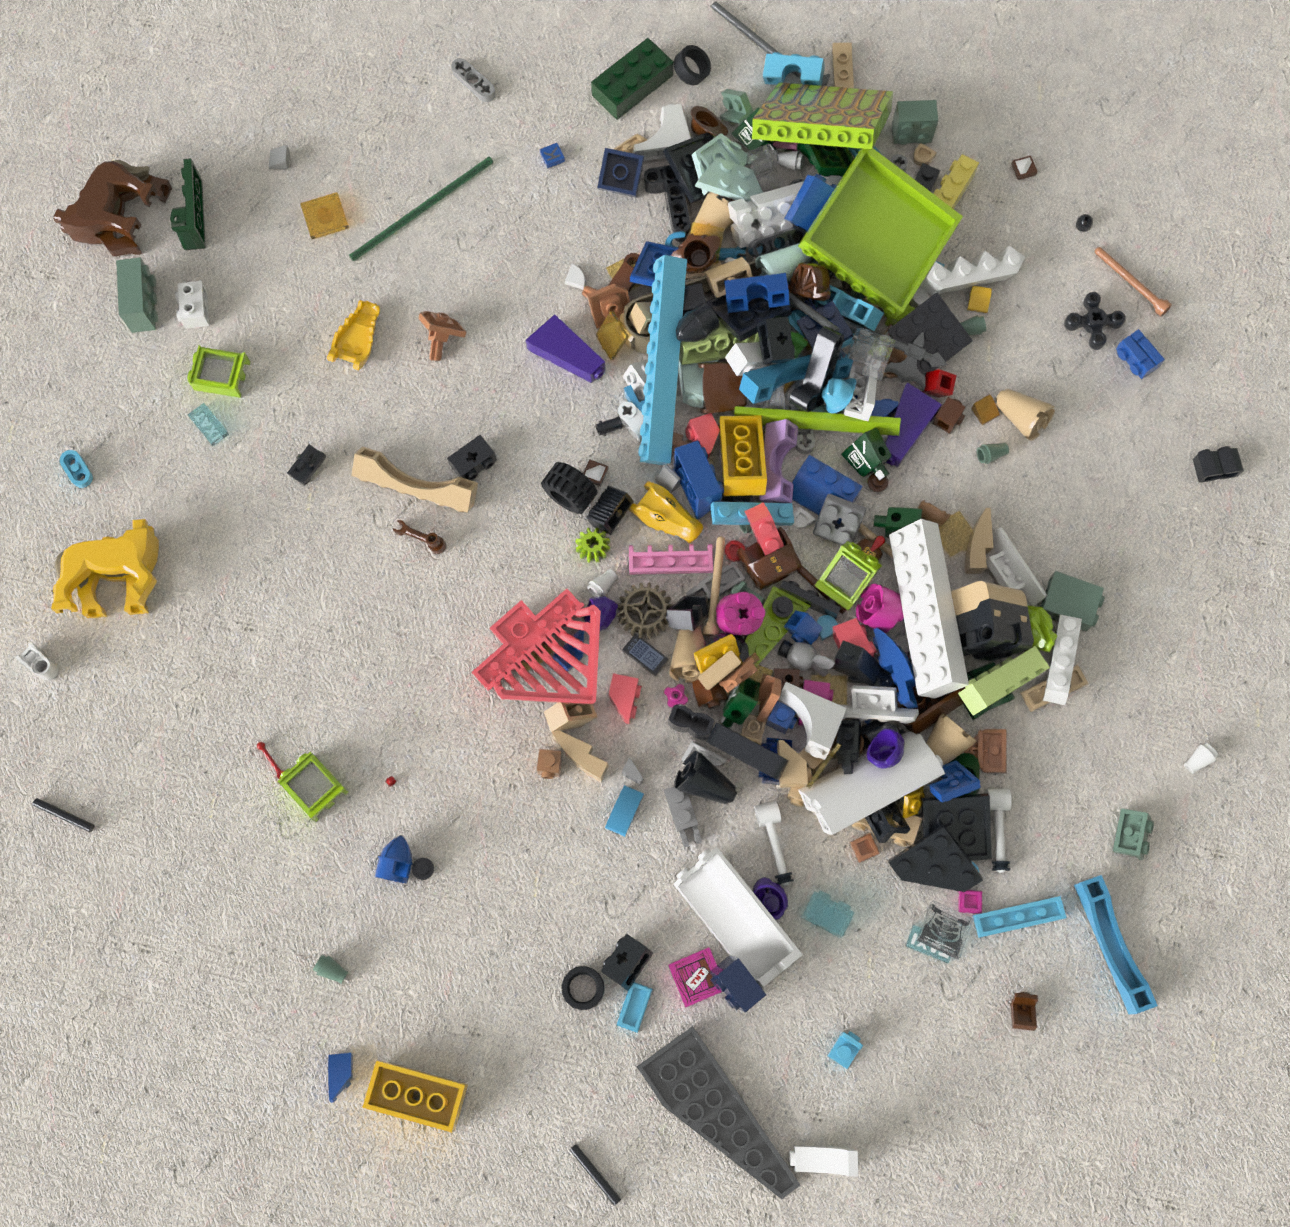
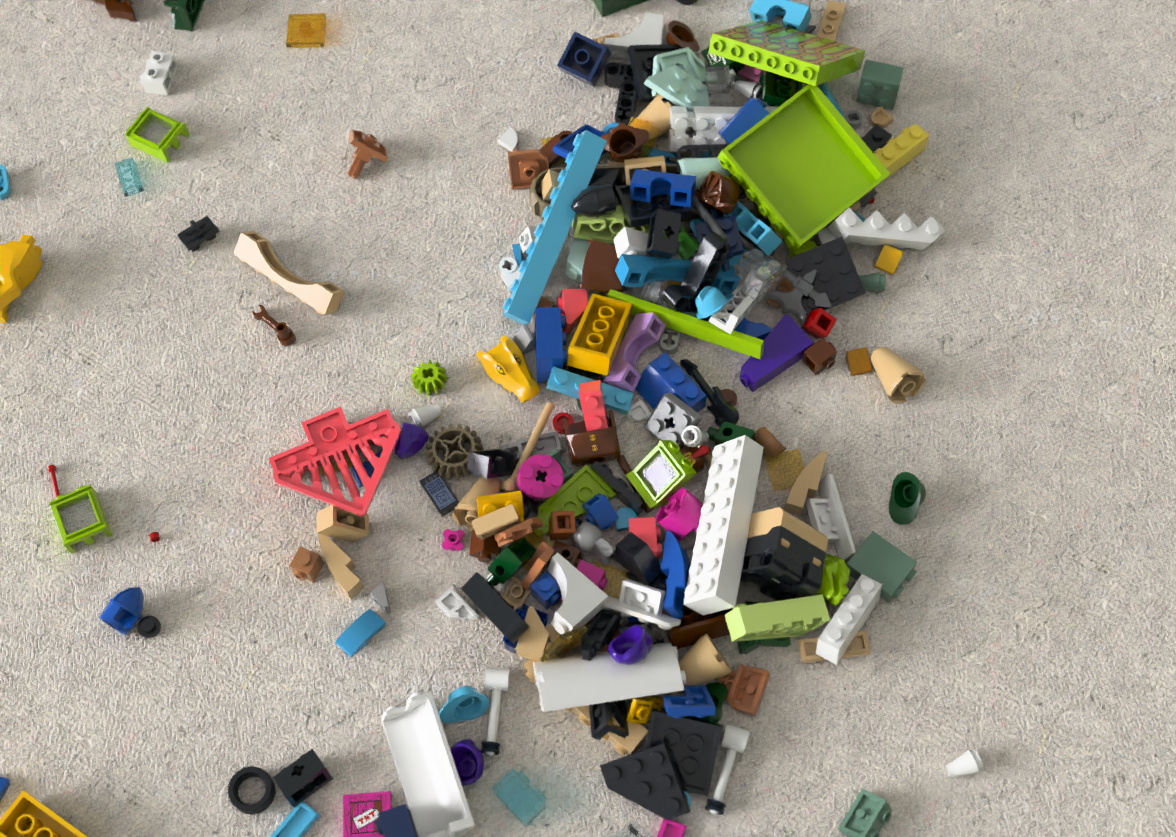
camera: 20 degrees right, 10 degrees down
sand green brick [116,257,158,333] -> none
sand green cone [313,954,348,984] -> none
yellow animal [327,300,380,370] -> none
clear green piece [349,156,493,262] -> none
black brick [447,435,497,481] -> none
dark purple slope [526,314,606,383] -> none
blue tile [539,143,565,169] -> none
black tyre [541,462,598,514] -> none
tile [583,459,609,487] -> none
black brick [586,486,634,535] -> none
clear yellow piece [596,311,629,360] -> none
black pin [596,416,623,436] -> none
coral slope [609,673,642,724] -> none
bright pink hinge [629,544,713,575] -> none
light grey hinge [664,787,702,848] -> none
black brick [668,705,714,740] -> none
black cone [674,751,737,804] -> none
sand green bracket [720,89,753,124] -> none
black plate [772,596,793,618] -> none
dark green torso [841,428,891,481] -> none
nougat tile [850,833,880,863] -> none
sand green cone [976,442,1009,464] -> none
reddish brown tile [1011,155,1038,180] -> none
black gear [1064,292,1126,350] -> none
black hinge [1076,214,1093,232] -> none
nougat piece [1095,247,1172,317] -> none
blue brick [1116,329,1165,379] -> none
black brick [1192,446,1244,482] -> none
none -> medium azure piece [439,686,490,723]
none -> dark orange brick [548,511,576,540]
none -> black piece [680,359,739,428]
none -> white cone [682,425,709,447]
none -> dark green piece [889,472,926,525]

